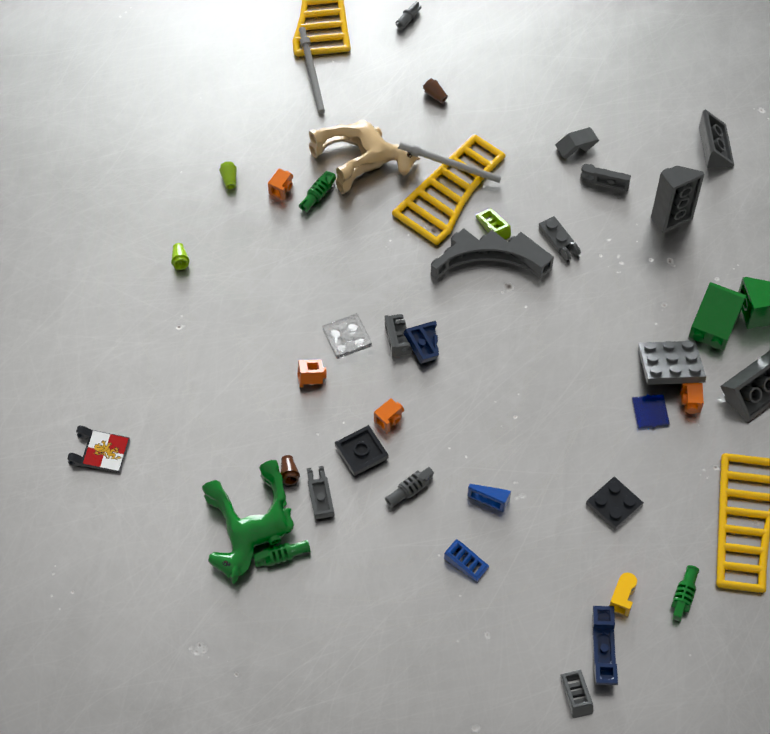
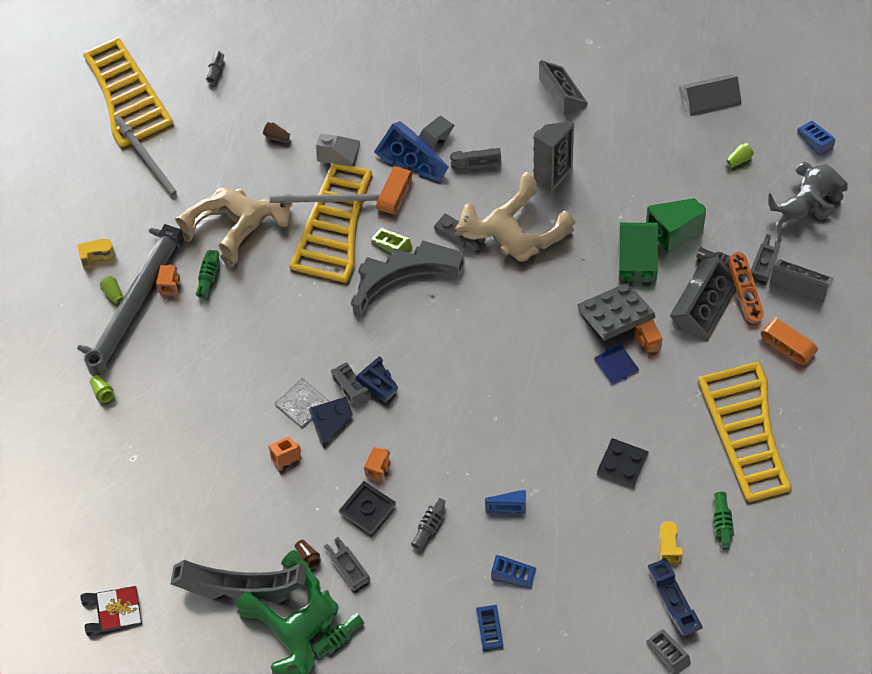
camera: 20 degrees left, 0 degrees up
none -> dark grey piece [77,224,184,376]
none -> yellow leg [77,238,115,268]
none -> dark grey arch [170,560,306,604]
none -> dark blue wing [309,396,353,445]
none -> light grey slope [316,133,360,166]
none -> blue wedge [374,121,449,182]
none -> orange beam [376,166,413,215]
none -> tan animal [455,172,575,262]
none -> blue slope [475,605,504,650]

